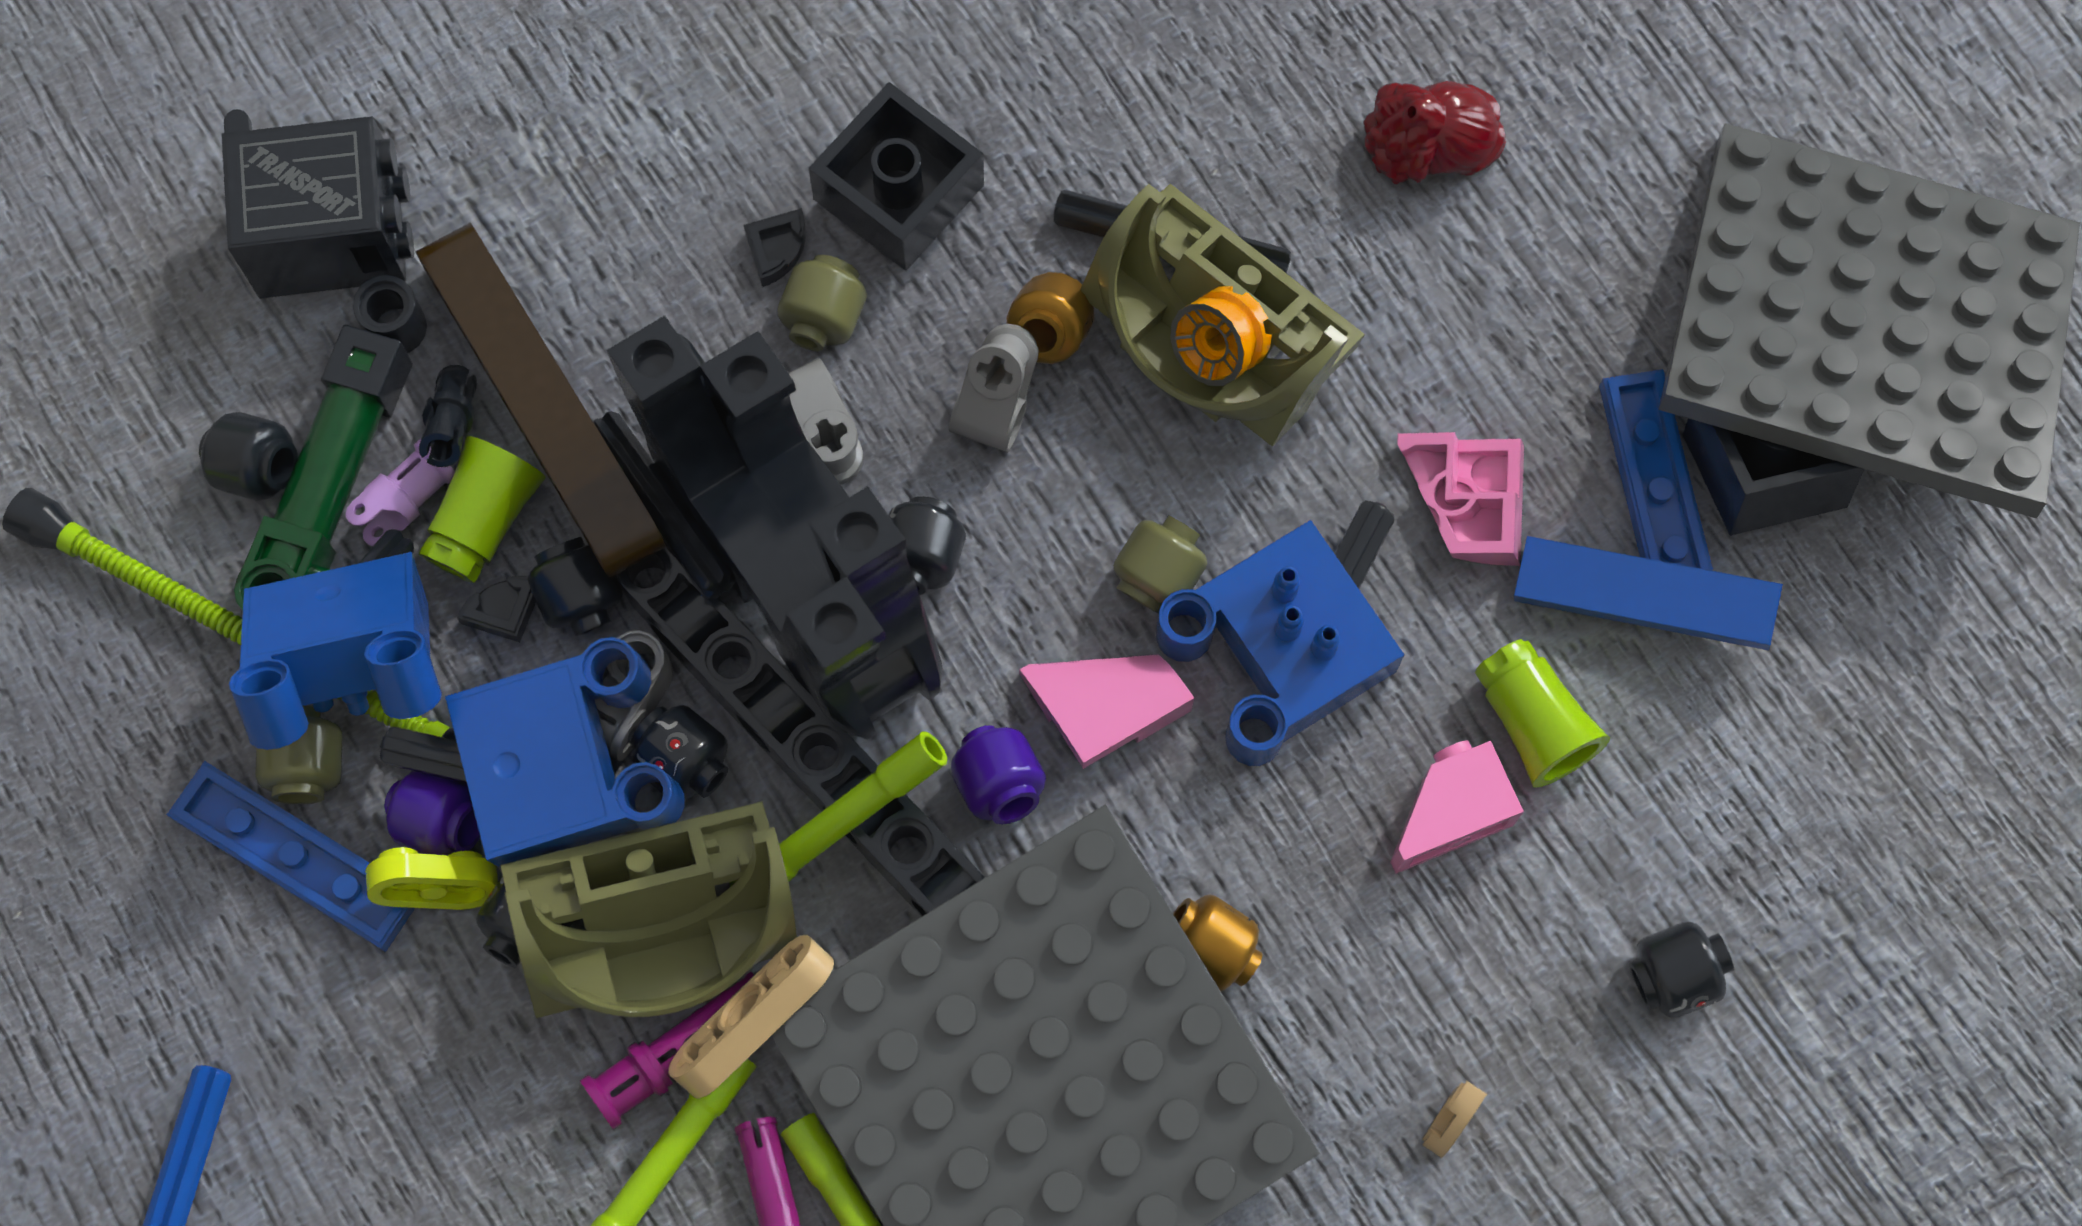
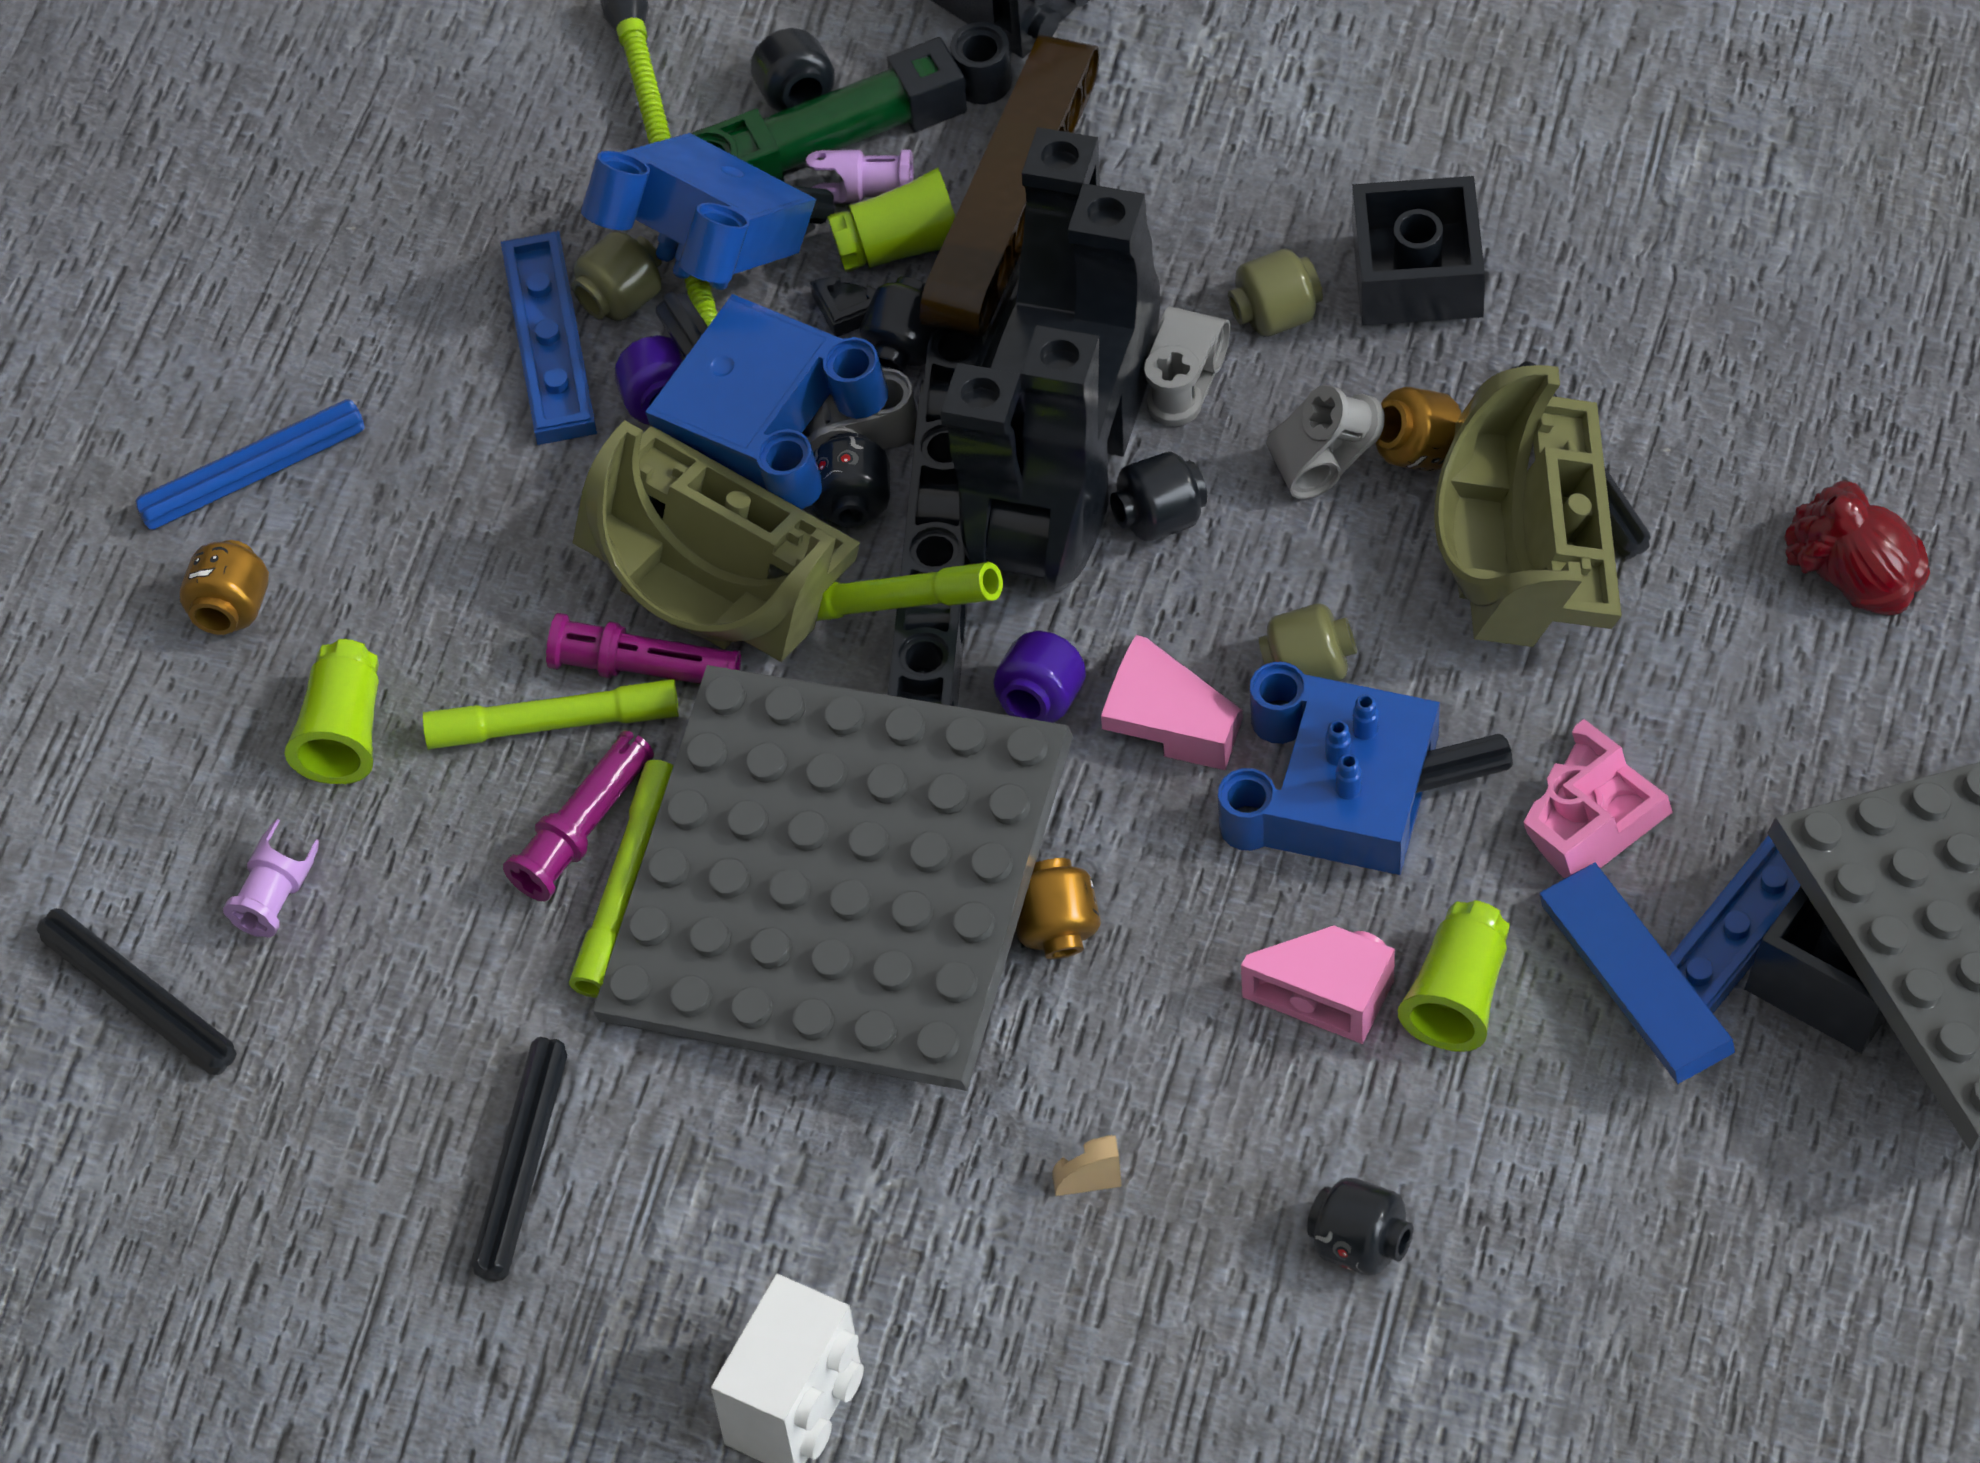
camera: 55 degrees right, 15 degrees down
neon yellow plate [365,847,498,910] -> none
black pin [419,365,477,467] -> none
tan beam [669,935,834,1098] -> none
black tile [743,208,806,287] -> none
light orange wheel [1170,286,1272,386] -> none

